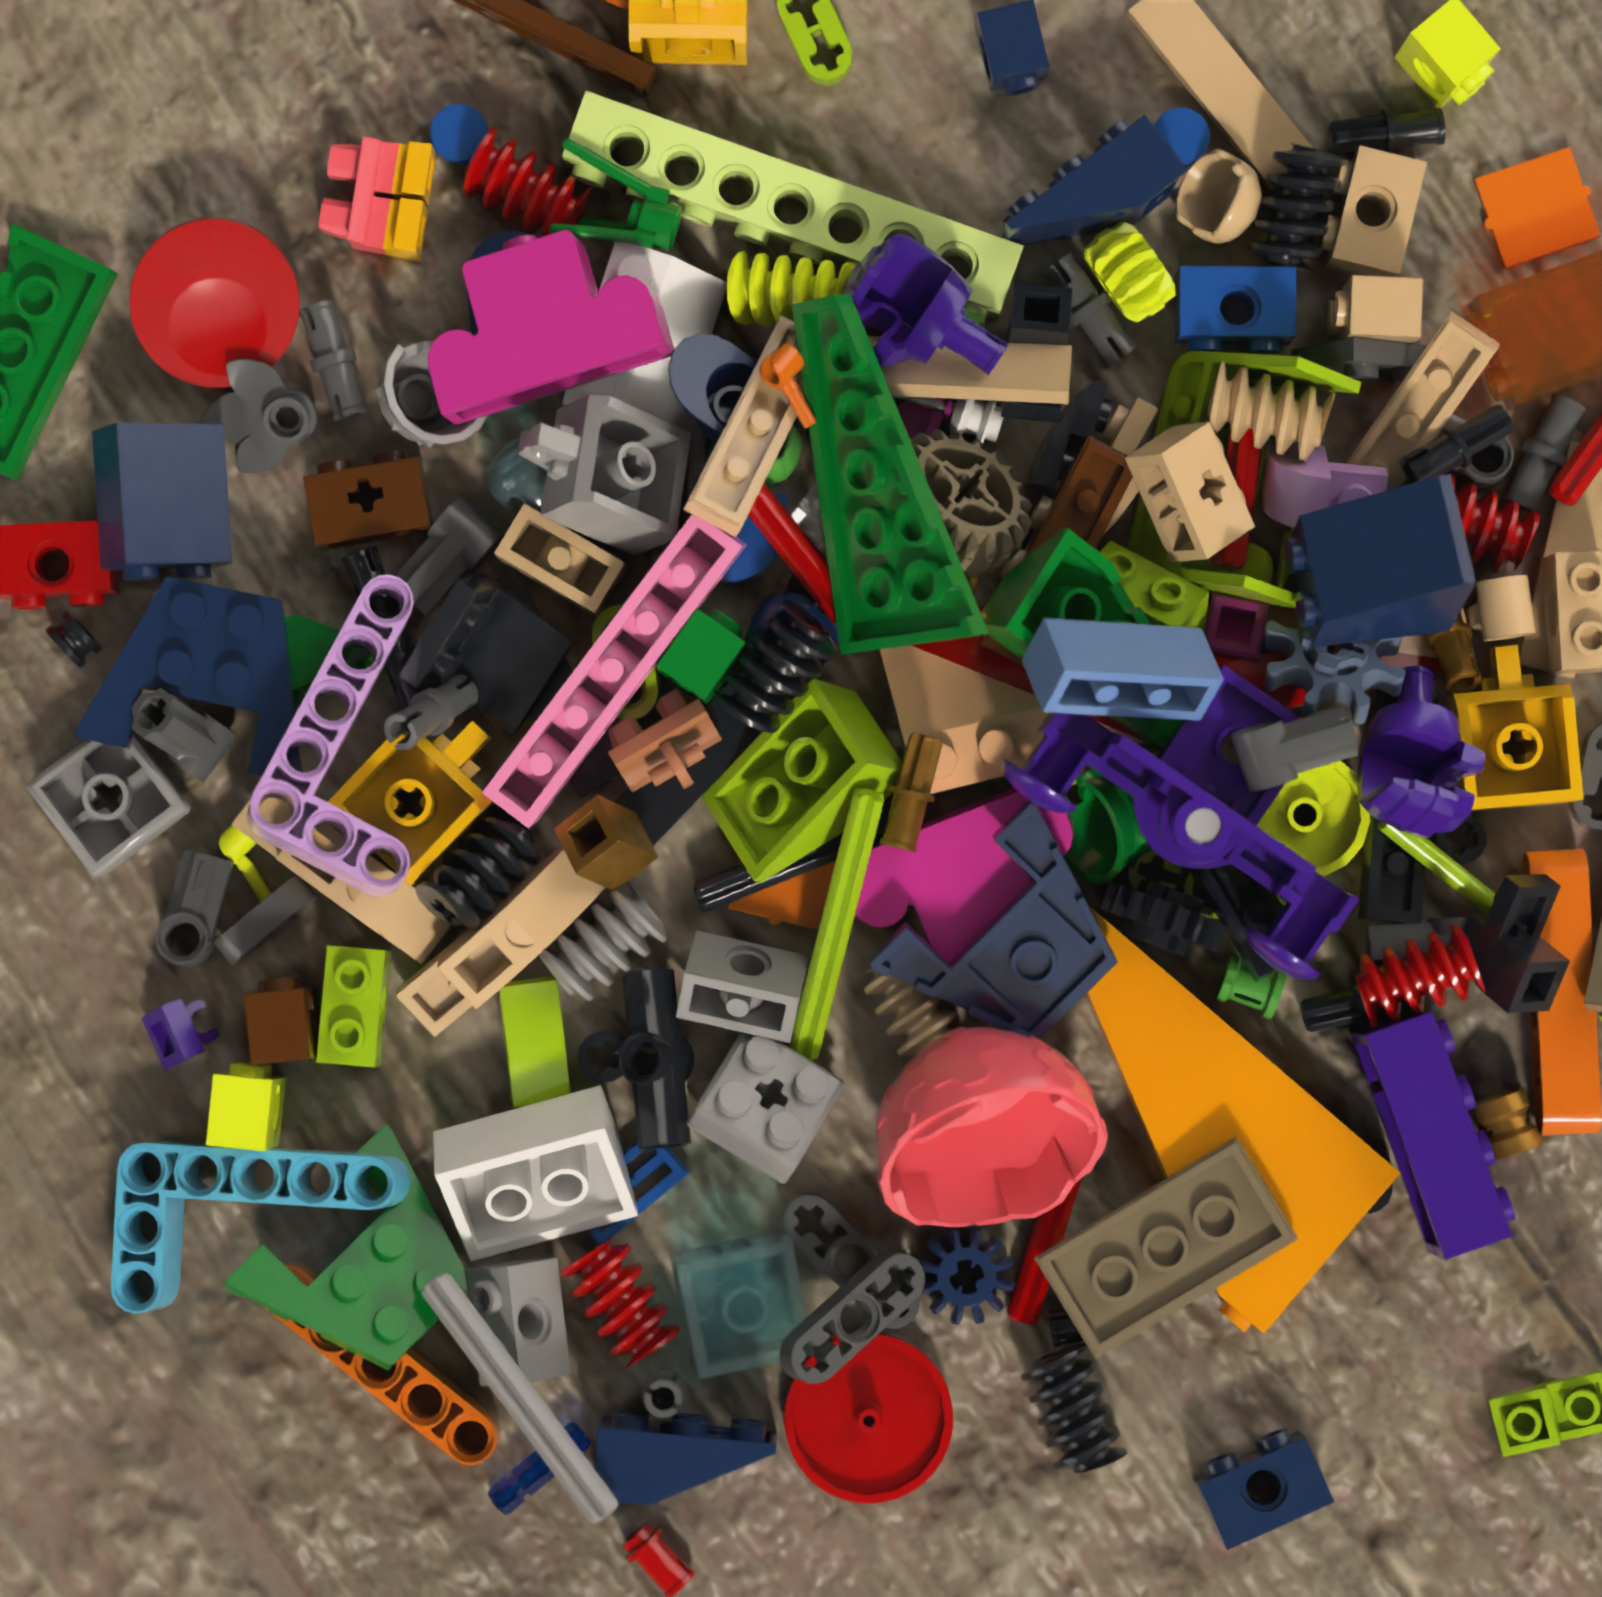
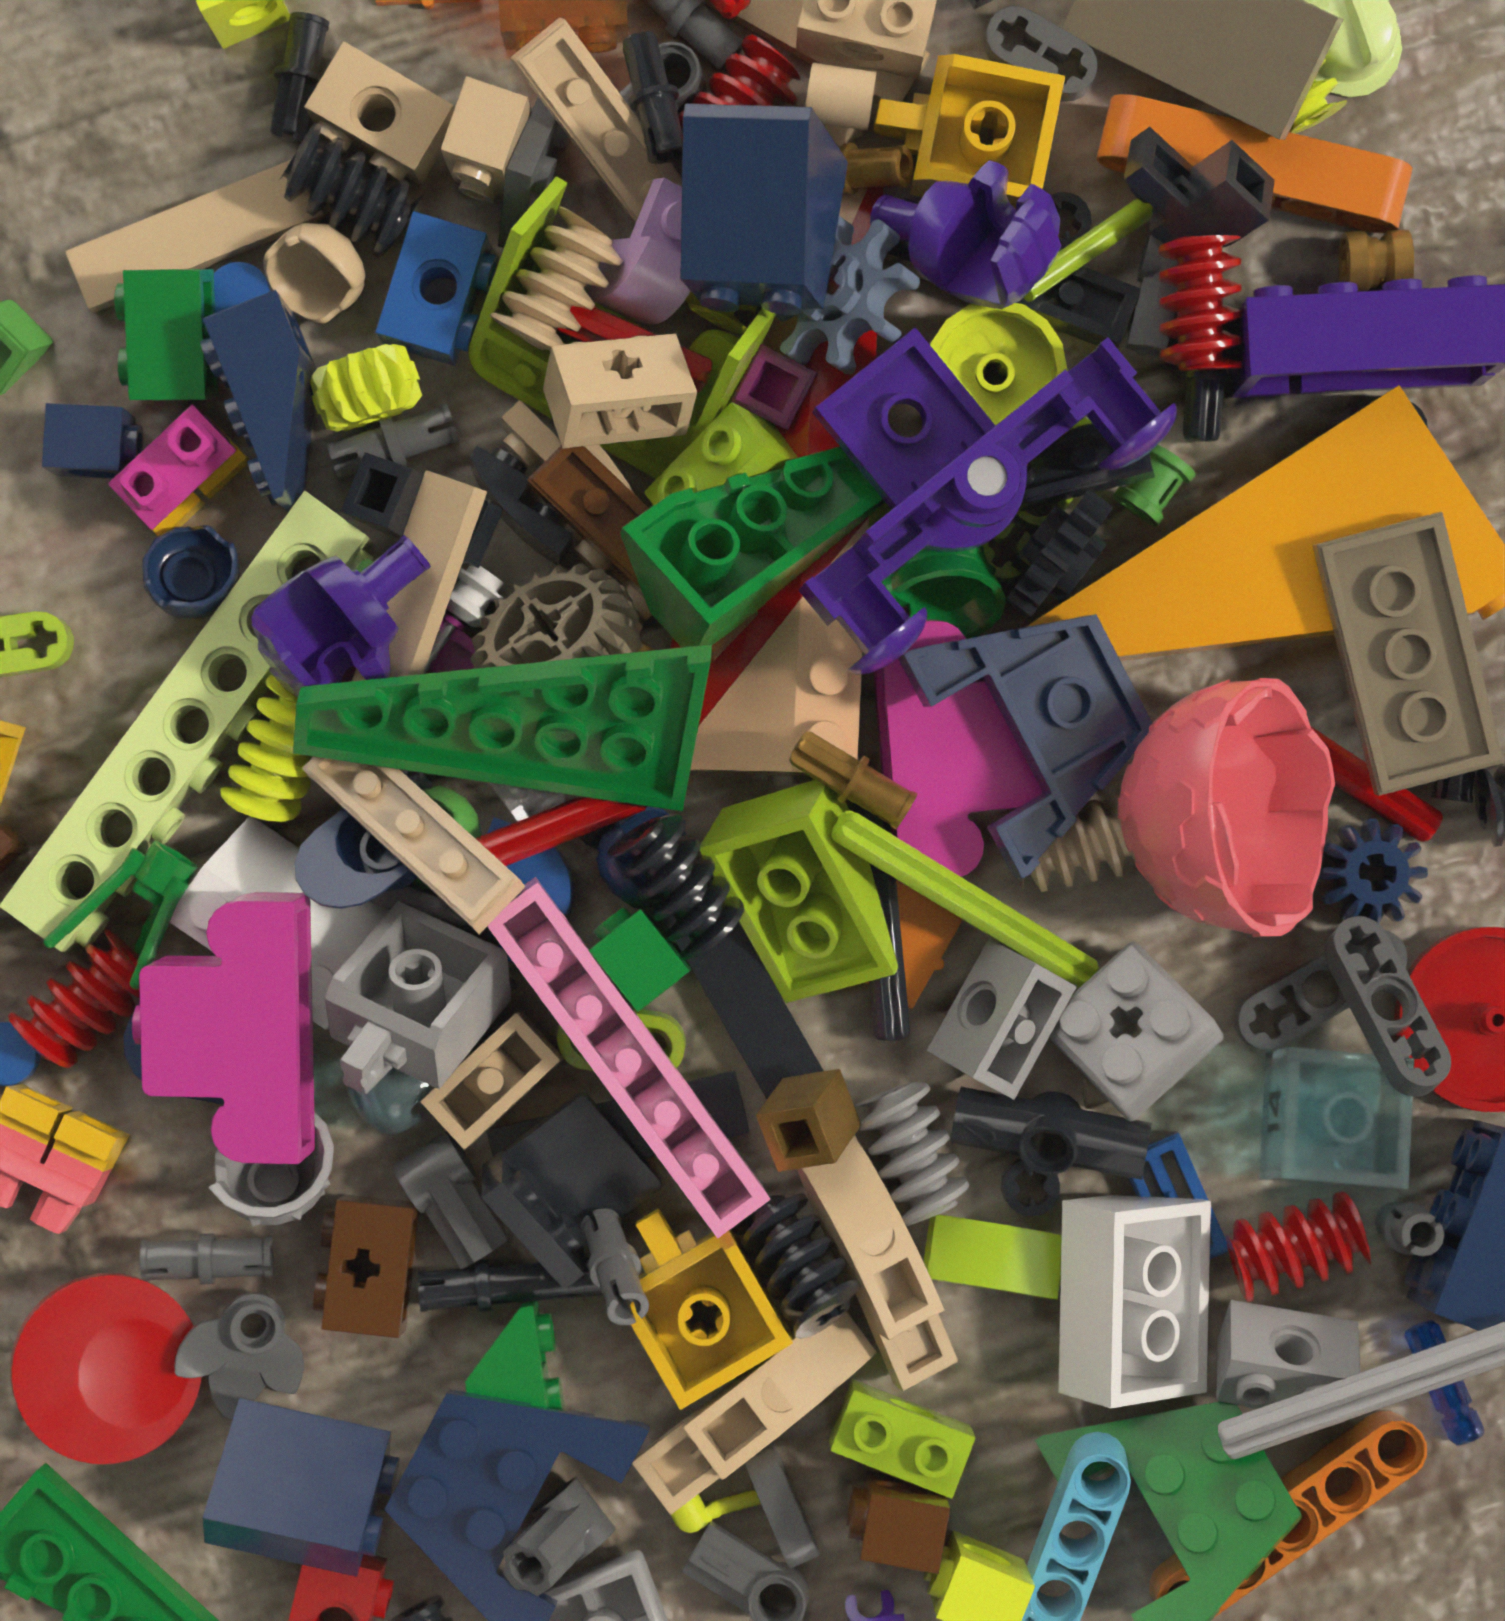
camera: 65 degrees left, 0 degrees up
lavender beam [247,574,414,897] -> none
nougat hips [608,689,722,793] -> none
orange hand [760,343,817,429] -> none
medium blue brick [1022,618,1224,721] -> none
dark grey piece [1231,706,1358,792] -> none
none -> dark pink hips [108,405,251,536]
none -> green brick [114,269,219,400]
none -> dark blue hair [142,525,240,620]

